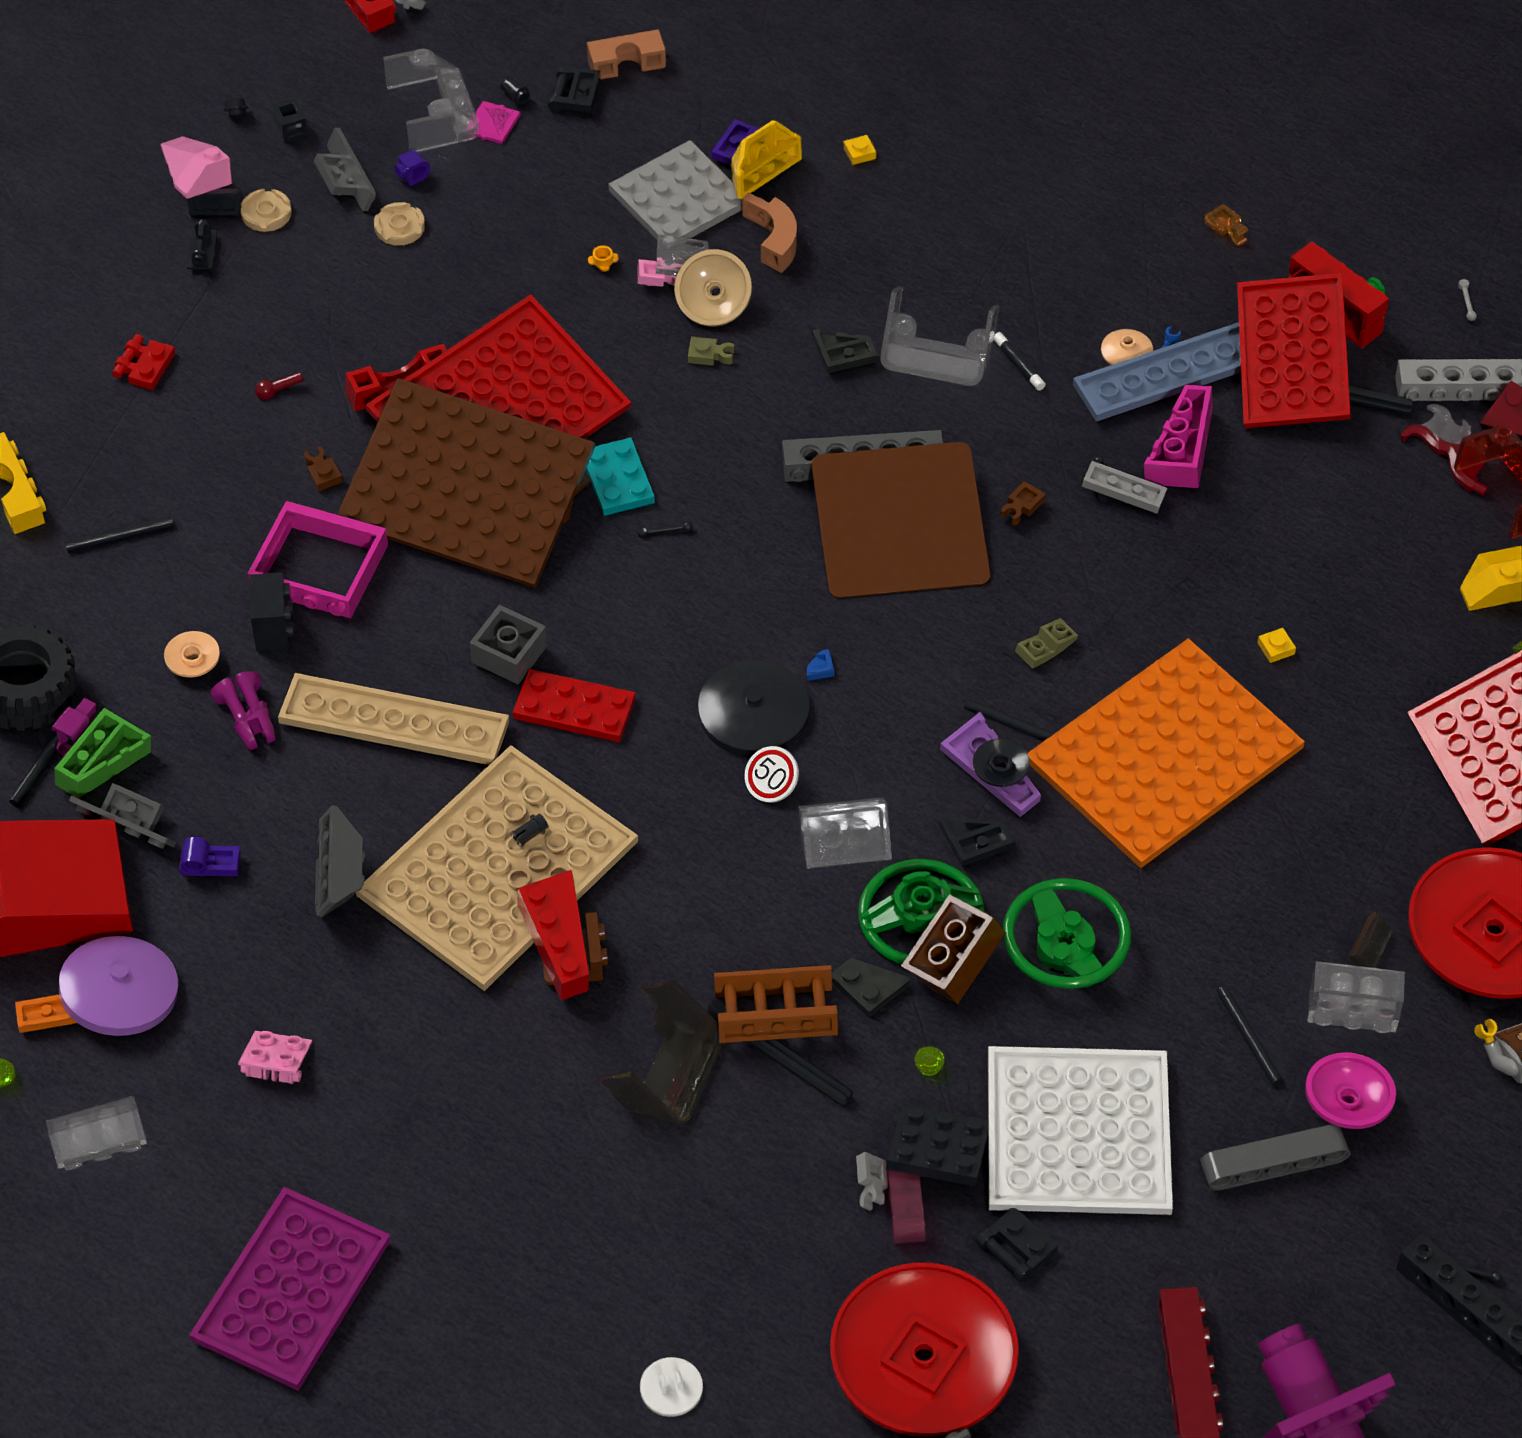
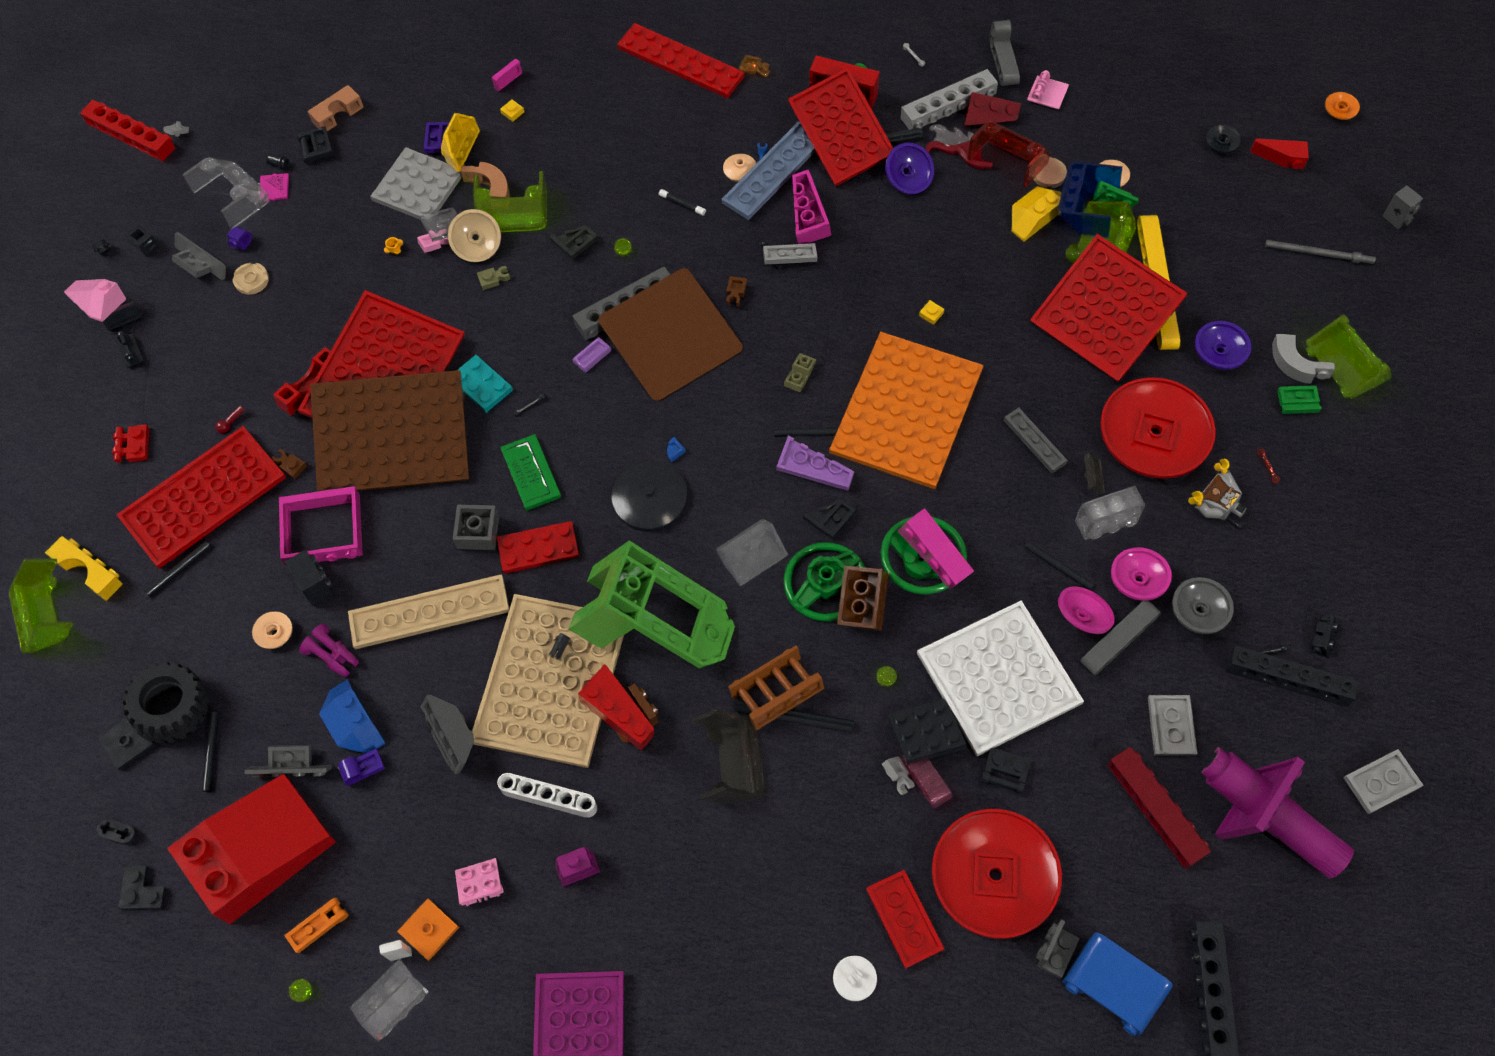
camera: 25 degrees left, 10 degrees up
magenta piece [52,698,96,756] -> none
bright green wedge [55,708,151,799] -> none
medium lavender dish [59,936,178,1036] -> none
tan tile [241,189,292,232] -> none
piece [745,746,799,803] -> none
pearl dark grey wing [832,958,910,1017] -> none
clear windscreen [880,286,1000,386] -> none
black dish [973,739,1029,787] -> none
none -> red plate [116,426,286,569]
none -> blue wedge [319,679,386,754]
none -> white tile [379,940,412,961]
none -> orange plate [397,898,459,961]
none -> clear neon green windscreen [473,171,547,232]
none -> dark pink tile [492,59,522,91]
none -> white beam [497,773,597,818]
none -> green tile [500,434,561,511]
none -> magenta torso [555,847,600,887]
none -> bright green bracket [568,541,735,668]
none -> medium lavender tile [572,337,611,373]
none -> clear neon green plate [614,238,632,255]
none -> red plate [617,23,744,99]
none -> red plate [866,870,944,969]
none -> dark purple dish [885,143,934,195]
none -> dark pink wedge [898,508,974,589]
none -> dark grey plate [1004,408,1068,473]
none -> dark pink dish [1058,587,1115,634]
none -> light grey tile [1148,695,1198,756]
none -> dark grey dish [1172,577,1234,634]

